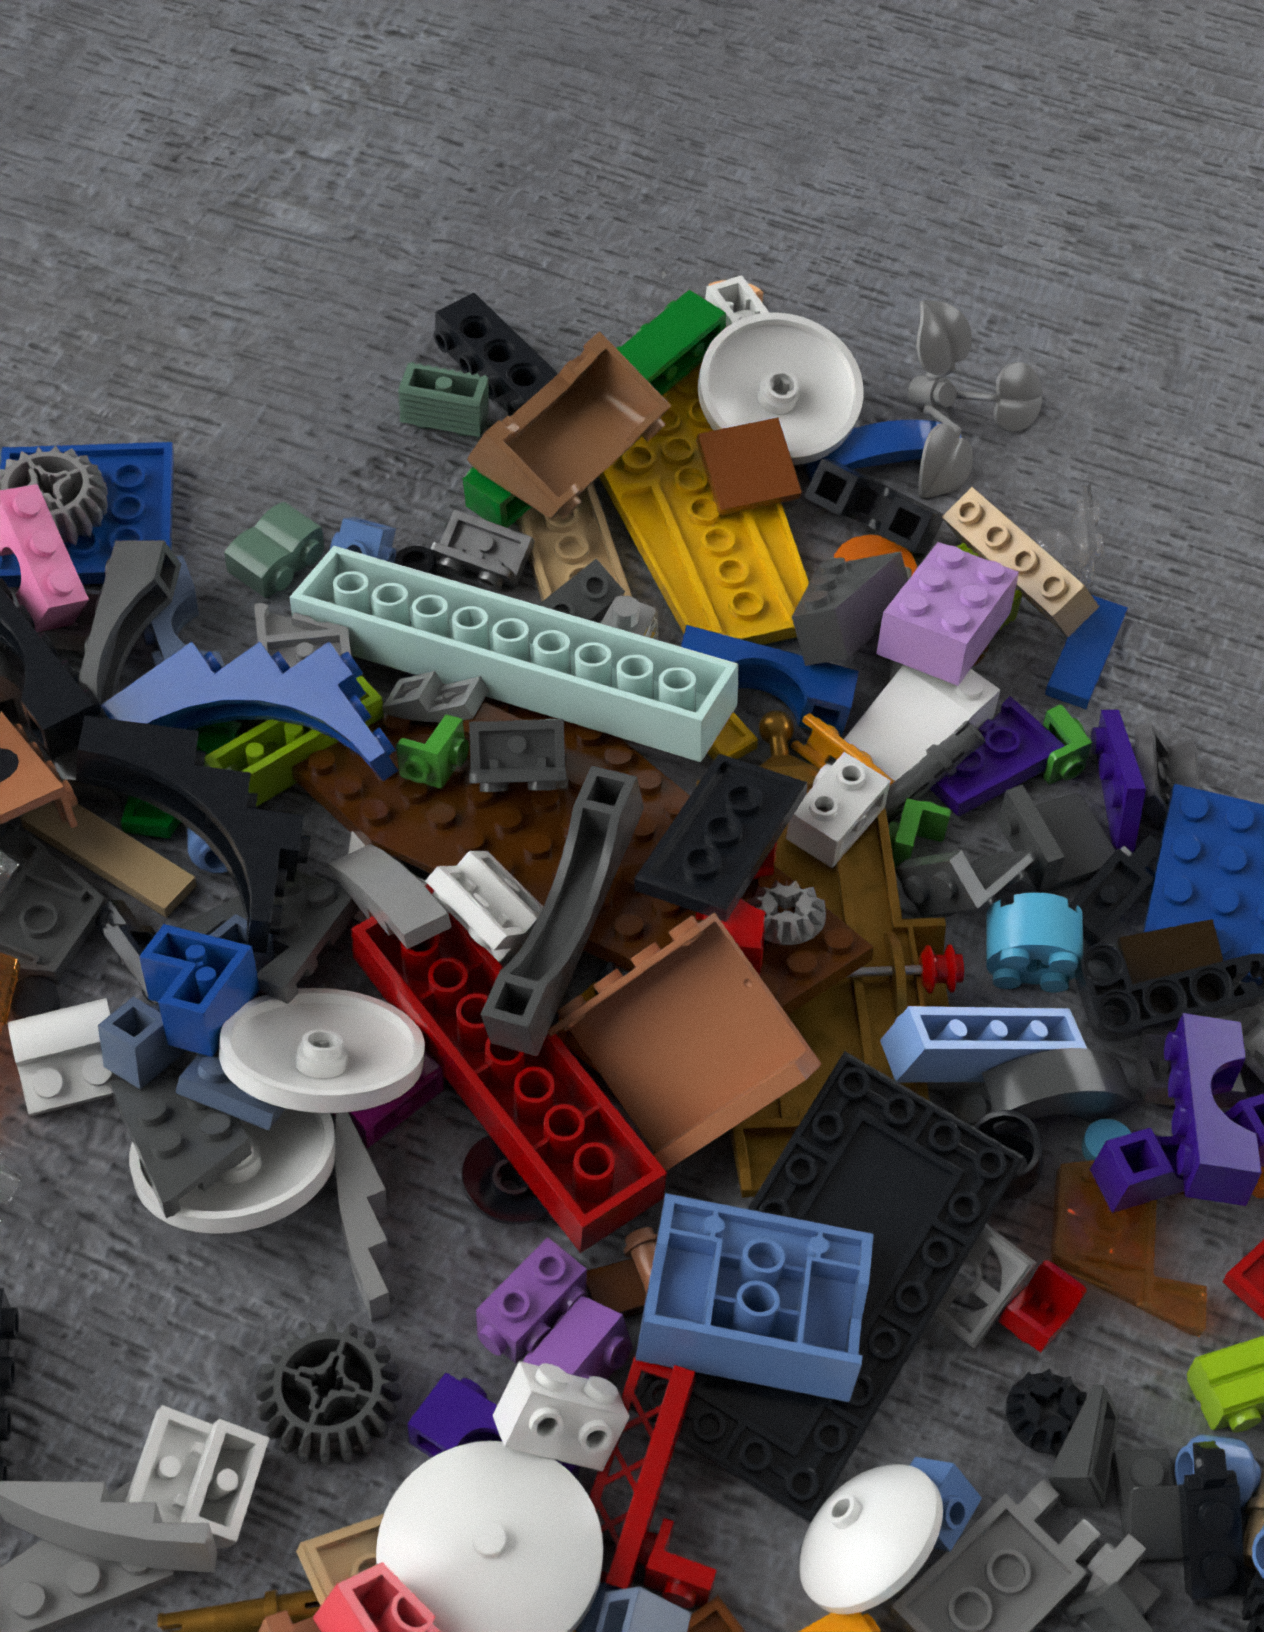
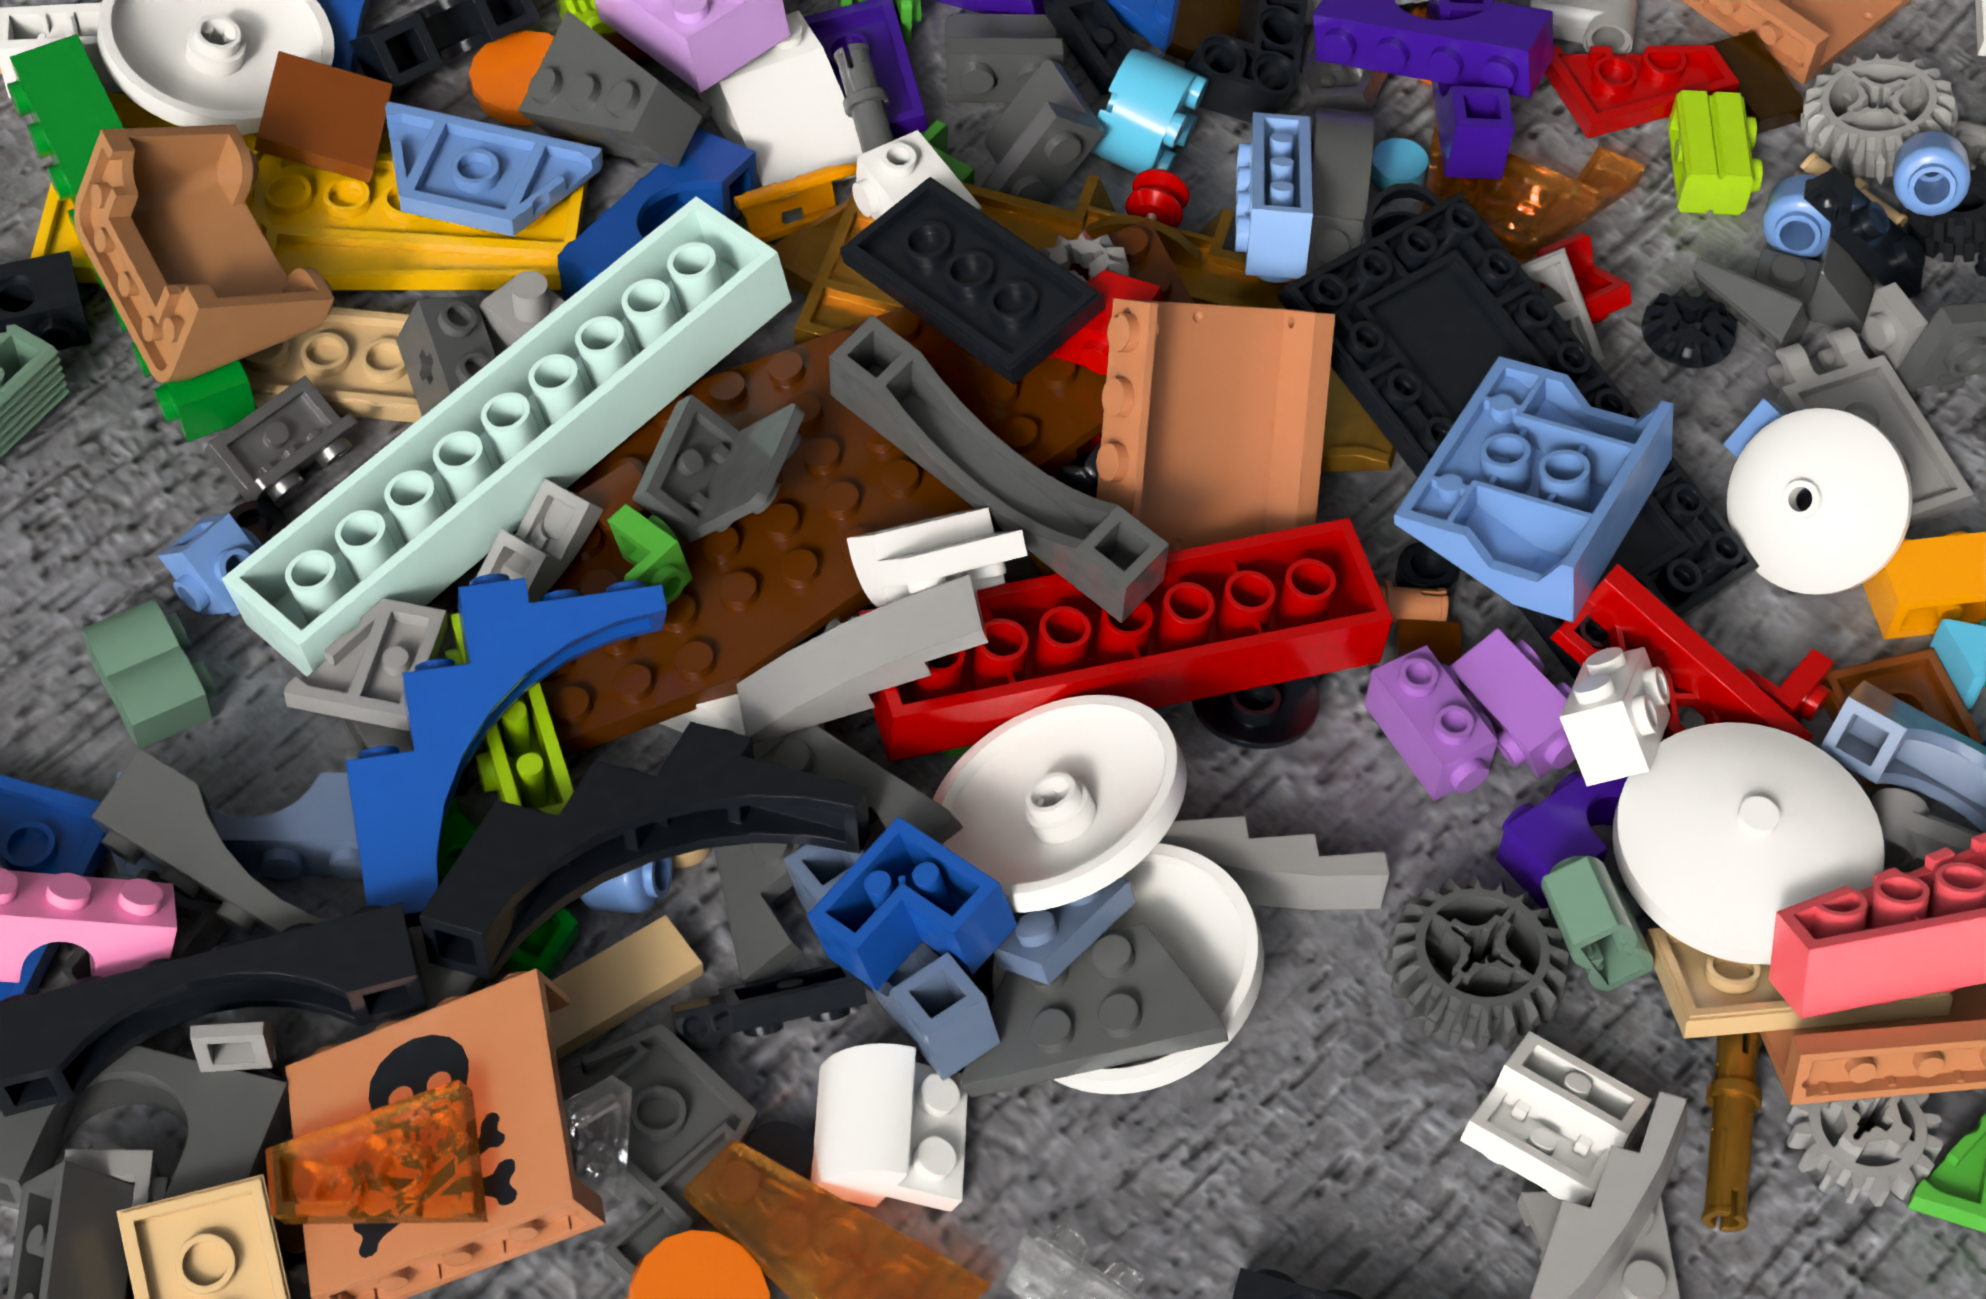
camera: 70 degrees left, 0 degrees up
none -> medium blue wing [385,101,603,237]
none -> sand green brick [1541,856,1654,991]

